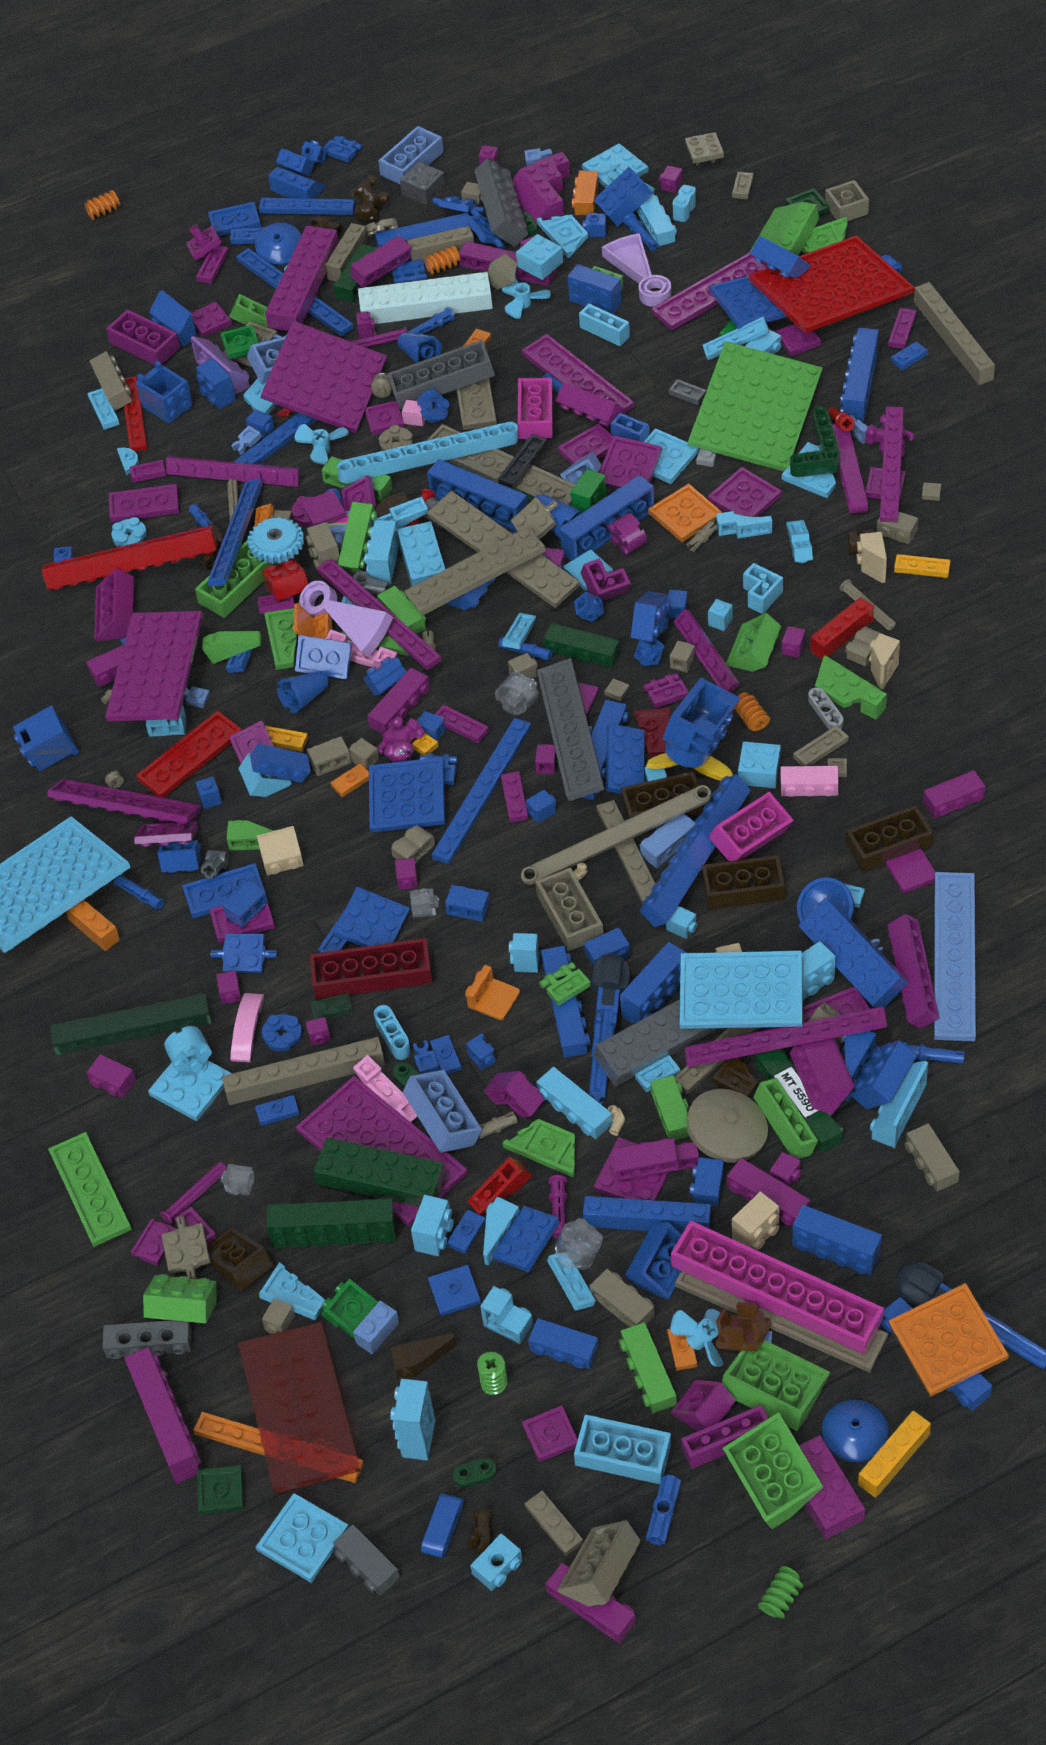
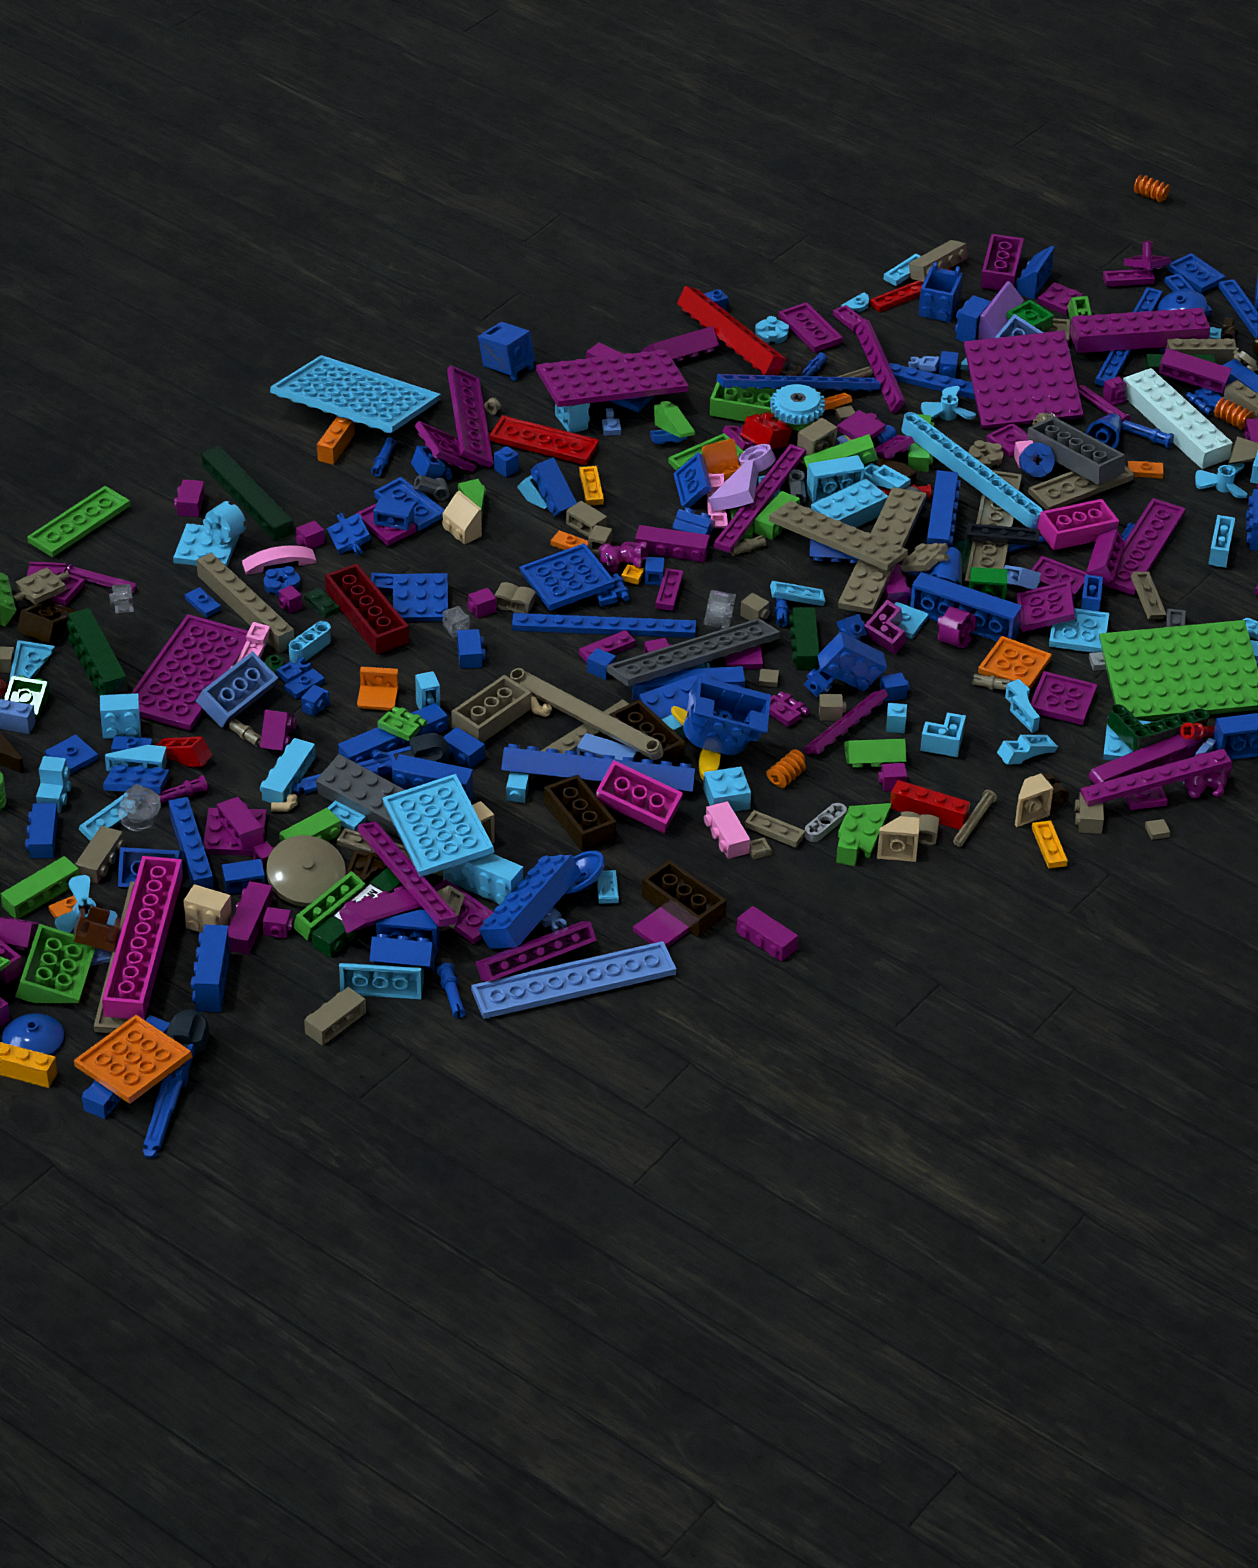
camera: 60 degrees right, 10 degrees down
magenta plate [229,721,275,764] -> none
blue cone [277,672,329,713] -> none
dark green brick [313,1137,446,1207] -> none
bright green wing [503,1119,575,1177] -> none
none -> dark tan plate [1131,572,1167,619]

